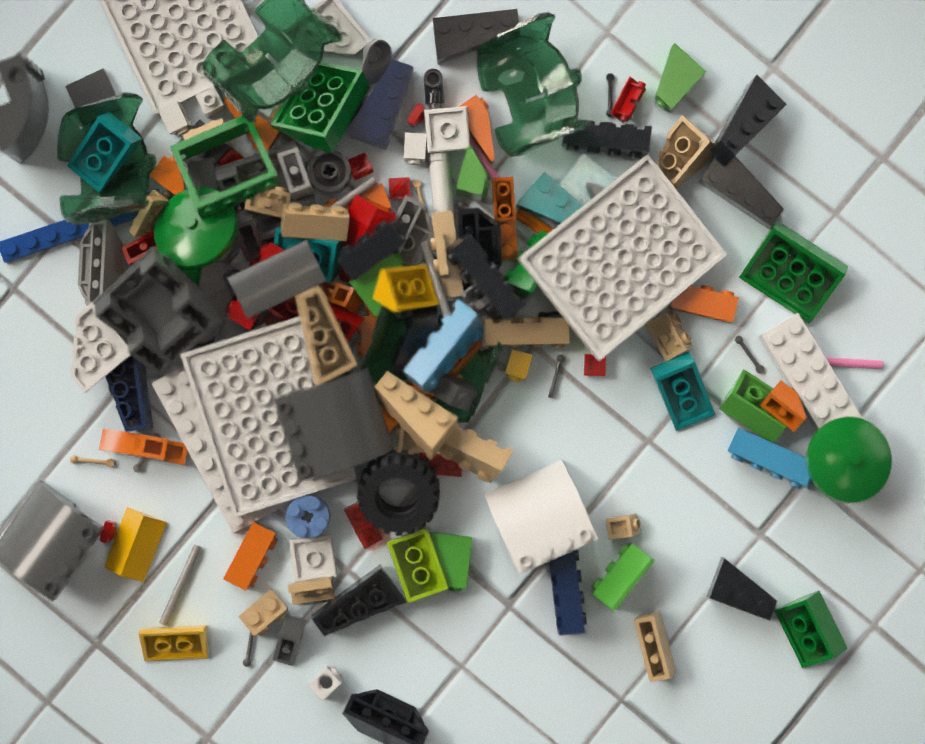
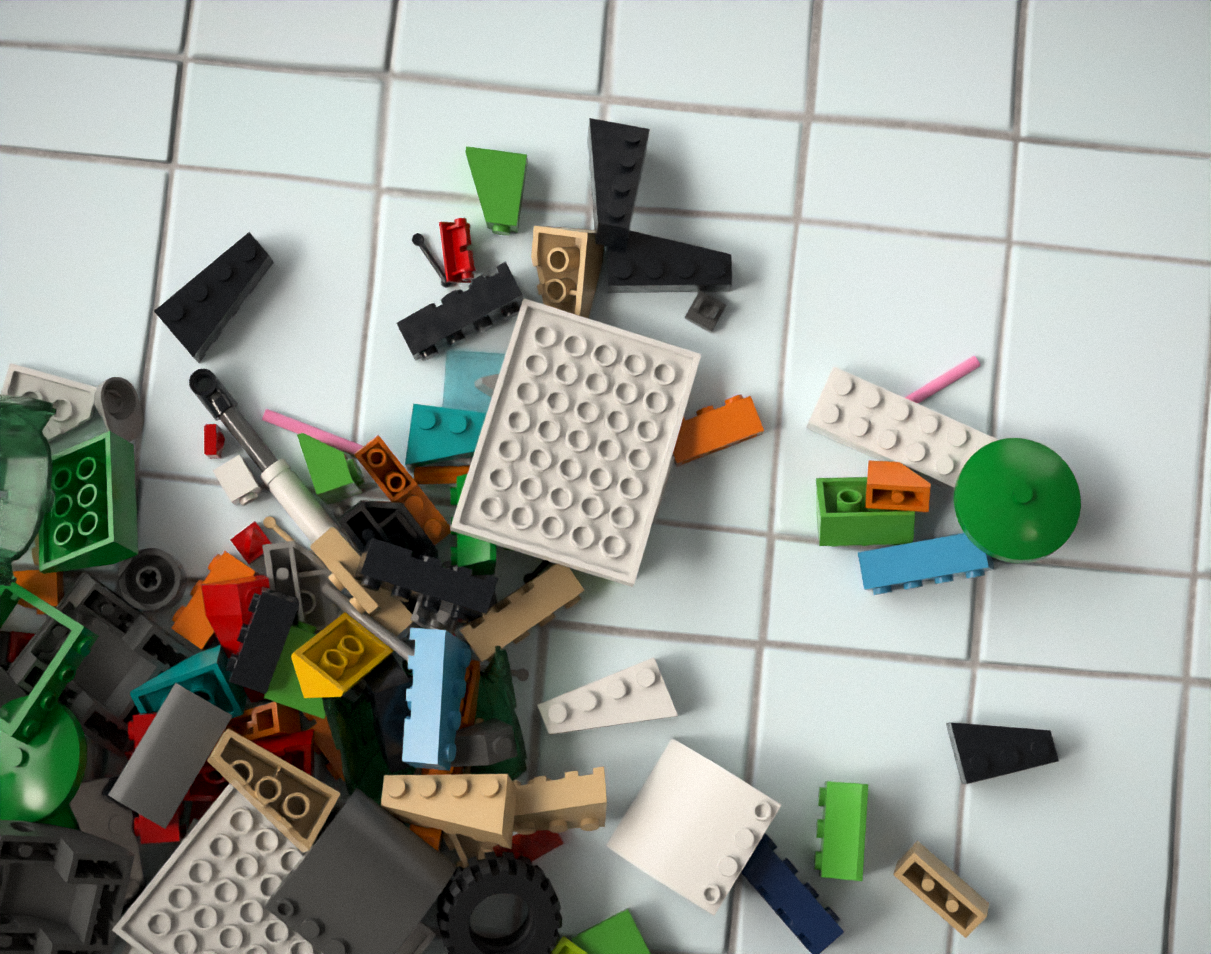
camera: 35 degrees left, 5 degrees down
tan bracket [244,187,291,218] -> none
light grey slope [277,147,314,200] -> none
tan brick [280,203,350,241] -> none
light grey bar [329,176,377,208] -> none
dark blue wedge [345,59,414,150] -> none
red tile [348,152,374,180] -> none
white tile [424,106,471,153] -> none
orange slope [459,95,495,164] -> none
clear green piece [477,12,590,157] -> none
yellow brick [505,349,533,383] -> none
dark grey hinge [548,355,565,398] -> none
red plate [584,354,606,376] -> none
tan bracket [606,513,641,540] -> none
tan bracket [645,310,692,361] -> none
teal slope [650,352,715,431] -> none
dark grey hinge [735,336,764,373] -> none
green slope [739,220,848,324] -> none
green slope [774,591,848,668] -> none
none -> white wedge [537,657,678,735]
none -> dark grey tile [685,290,727,333]

